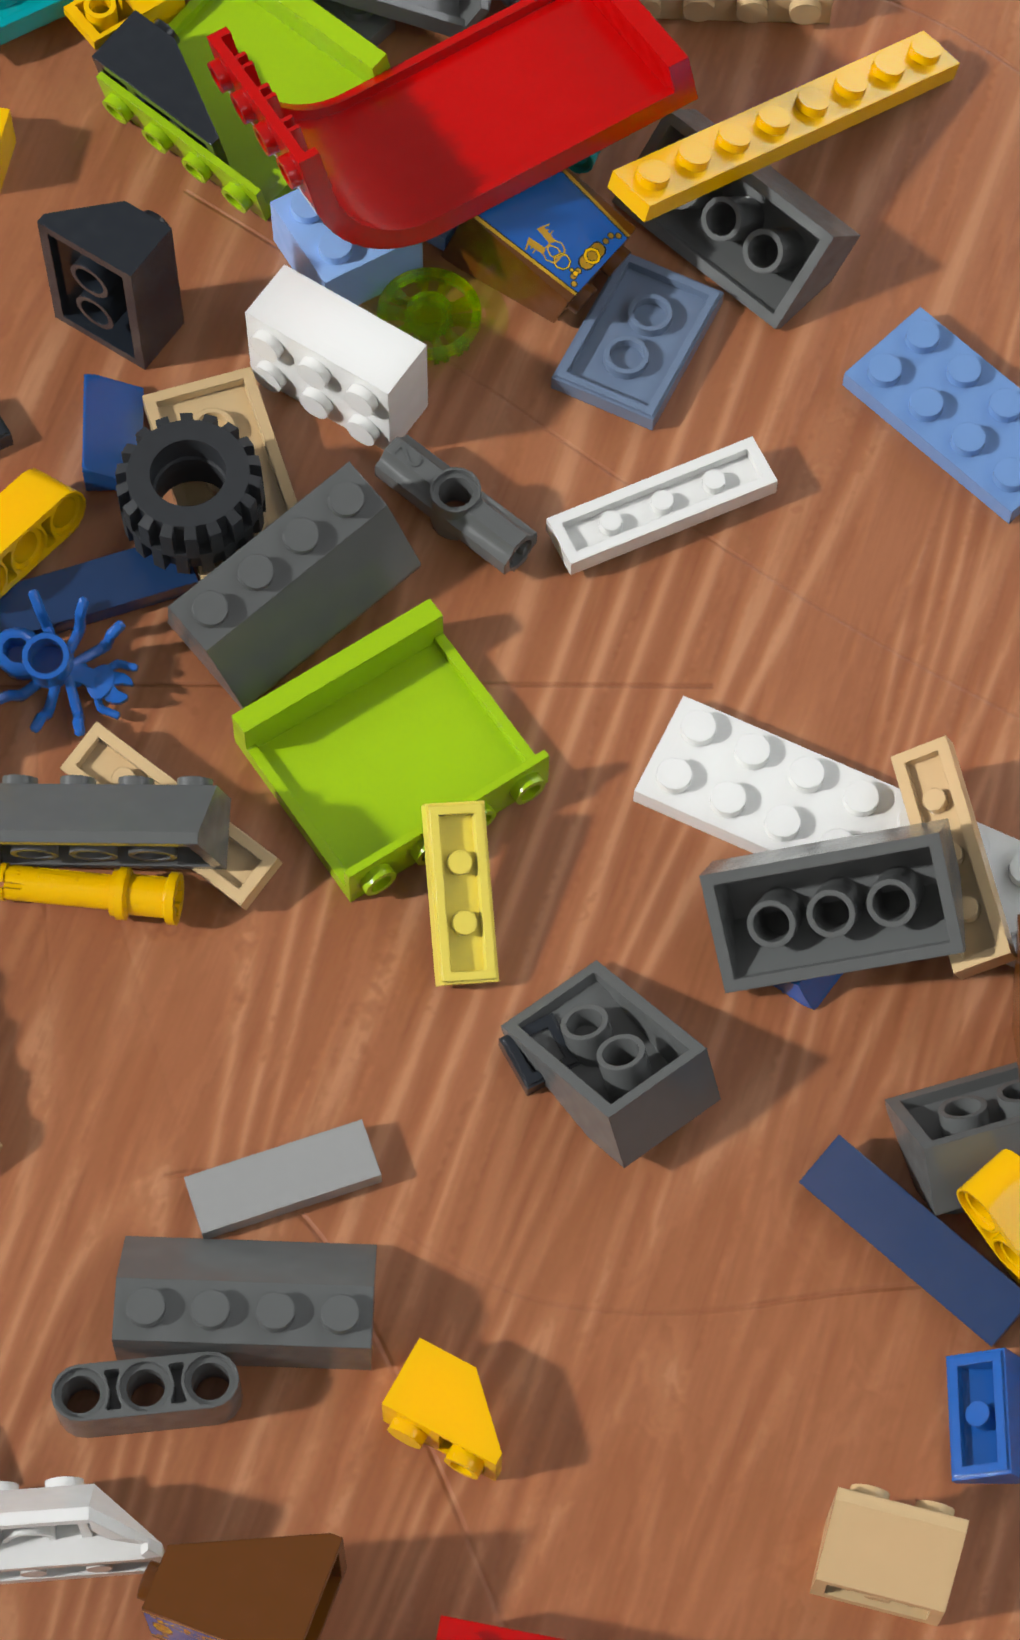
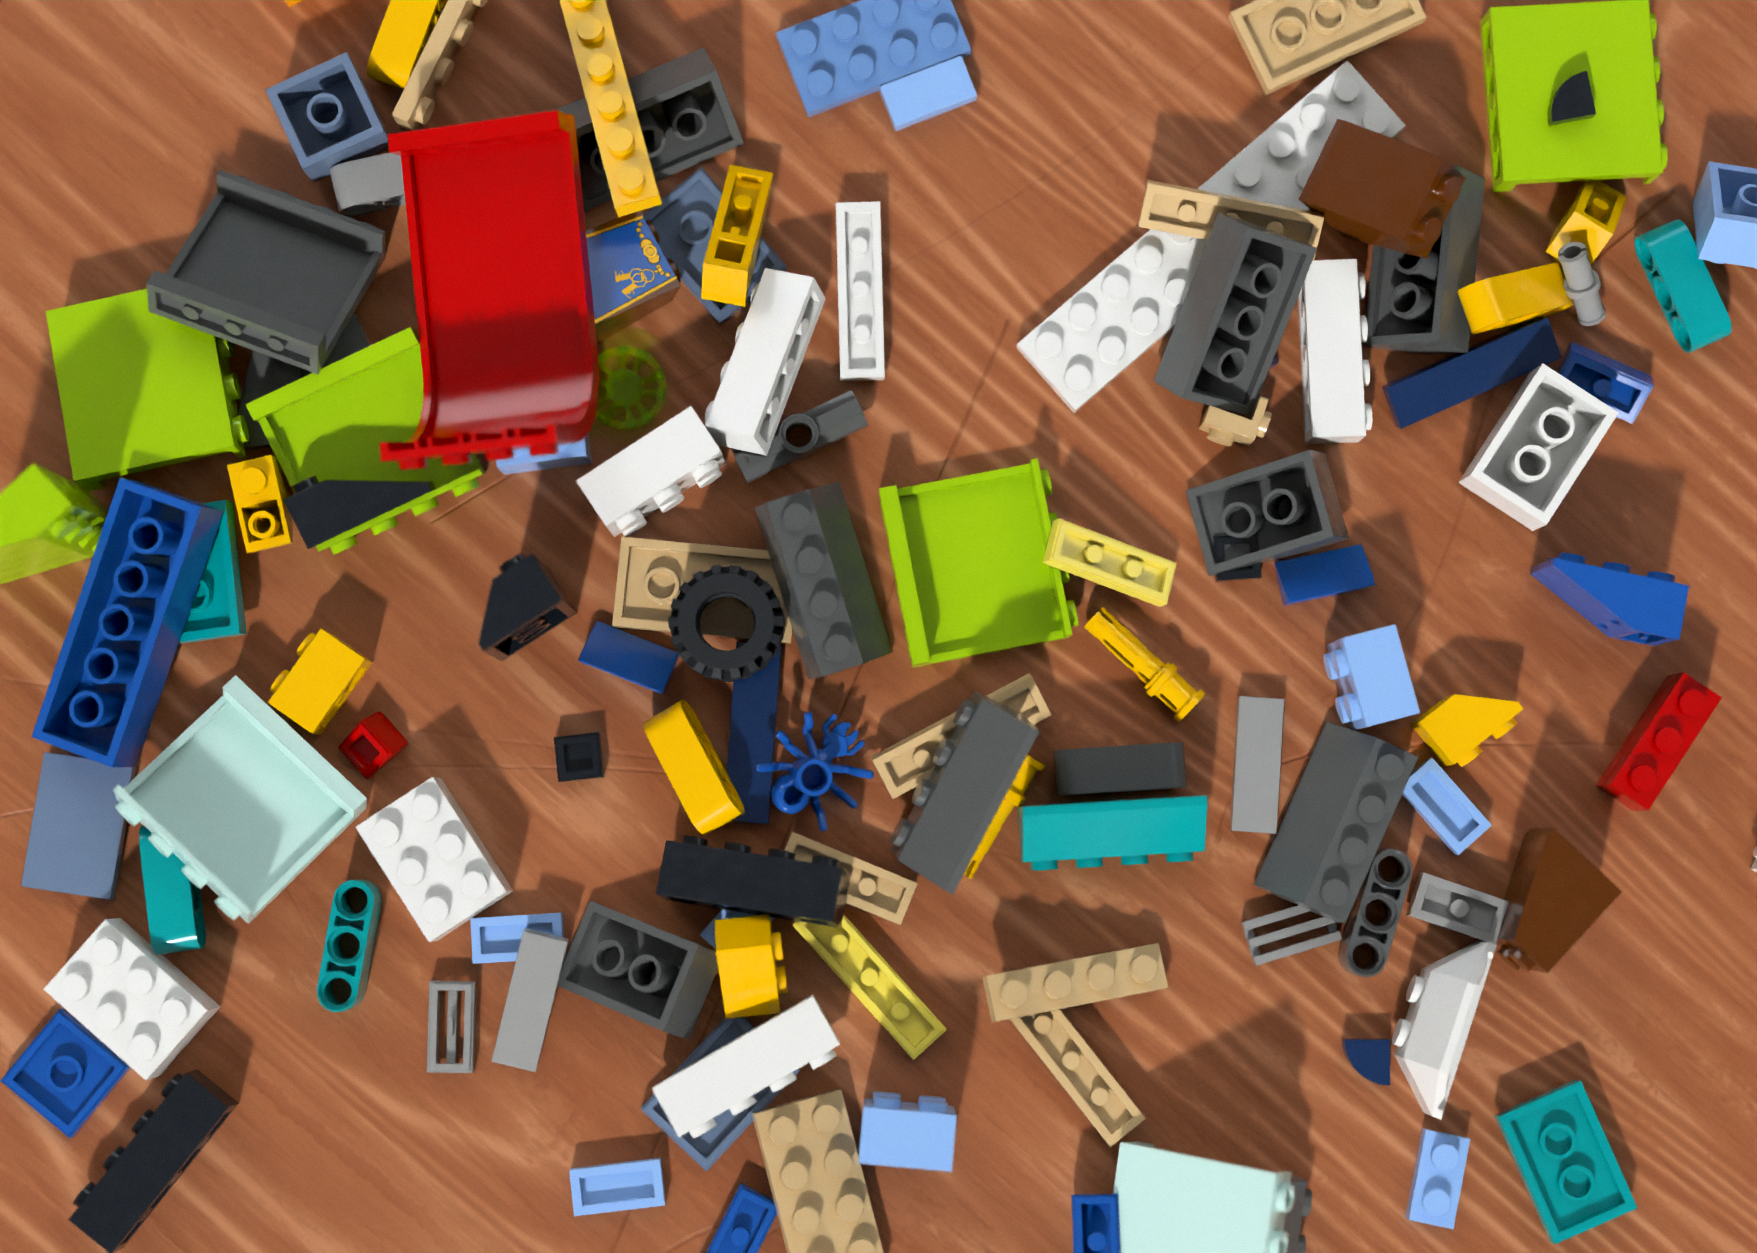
camera: 70 degrees left, 20 degrees up
tan slope [810,1484,969,1626] -> none
none -> yellow slope [701,165,773,307]
none -> white brick [705,268,826,456]
none -> light blue tile [879,55,977,131]
none -> teal slope [1017,796,1207,871]
none -> dark grey beam [1054,742,1187,796]
none -> yellow pin [1084,606,1206,723]
none -> tan bracket [1198,396,1272,446]
none -> light grey tile [1241,905,1342,966]
none -> blue slope [1274,544,1375,606]
none -> white brick [1298,259,1372,444]
none -> light blue brick [1323,624,1420,730]
none -> light blue tile [1402,757,1492,855]
none -> light grey plate [1406,872,1509,944]
none -> white brick [1458,363,1619,531]
none -> blue slope [1530,553,1689,646]

